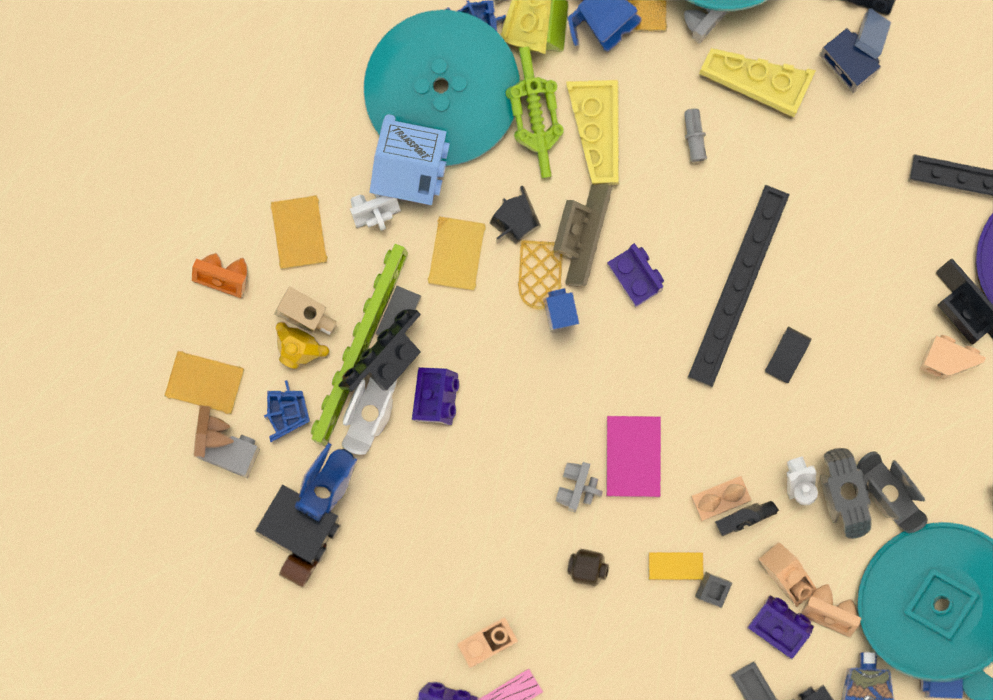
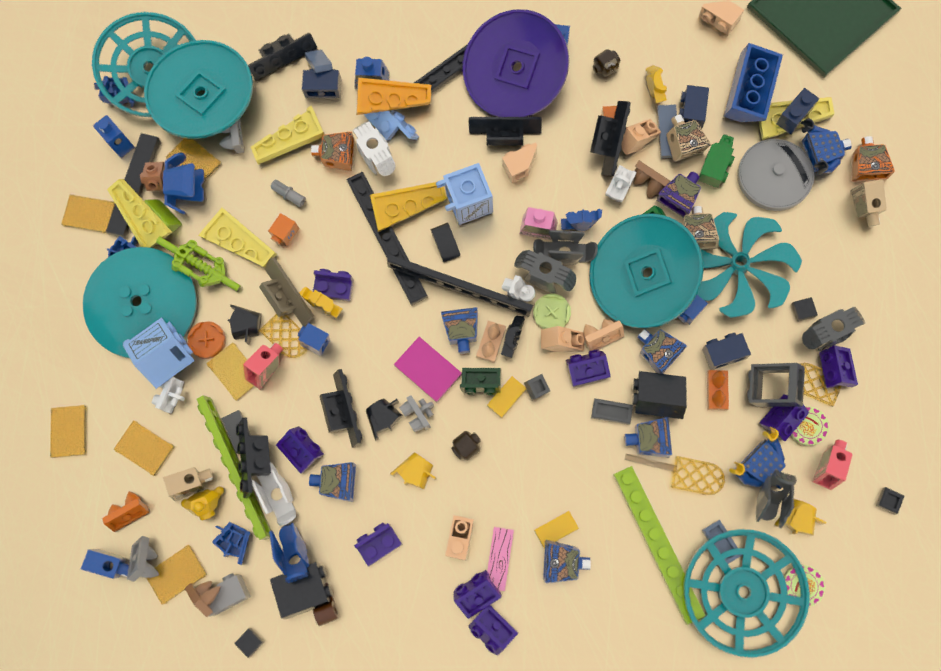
camera: 40 degrees left, 5 degrees down
none -> clear yellow piece [50,405,86,458]
none -> blue torso [81,549,129,579]
none -> light grey tile [127,536,159,582]
none -> orange tile [187,321,226,359]
none -> black tile [234,628,264,658]
none -> coral torso [243,343,283,390]
none -> orange brick [268,213,299,246]
none -> yellow piece [299,287,342,318]
none -> torso [309,462,356,502]
none -> torso [311,131,355,171]
none -> black bracket [319,369,362,448]
none -> white piece [352,121,395,176]
none -> blue torso [354,56,390,89]
none -> dark purple bracket [354,522,403,567]
none -> light orange wing [356,78,431,115]
none -> light blue bracket [364,110,419,140]
none -> black piece [366,398,403,441]
none -> yellow wing [370,182,447,232]
none -> black tile [387,254,533,317]
none -> yellow piece [390,452,437,489]
none -> light blue container [436,163,493,225]
none -> torso [441,307,478,354]
none -> dark green bracket [460,368,501,395]
none -> bright pink torso [519,207,558,240]
none -> yellowish green tile [533,293,571,329]
none -> blue piece [561,209,602,232]

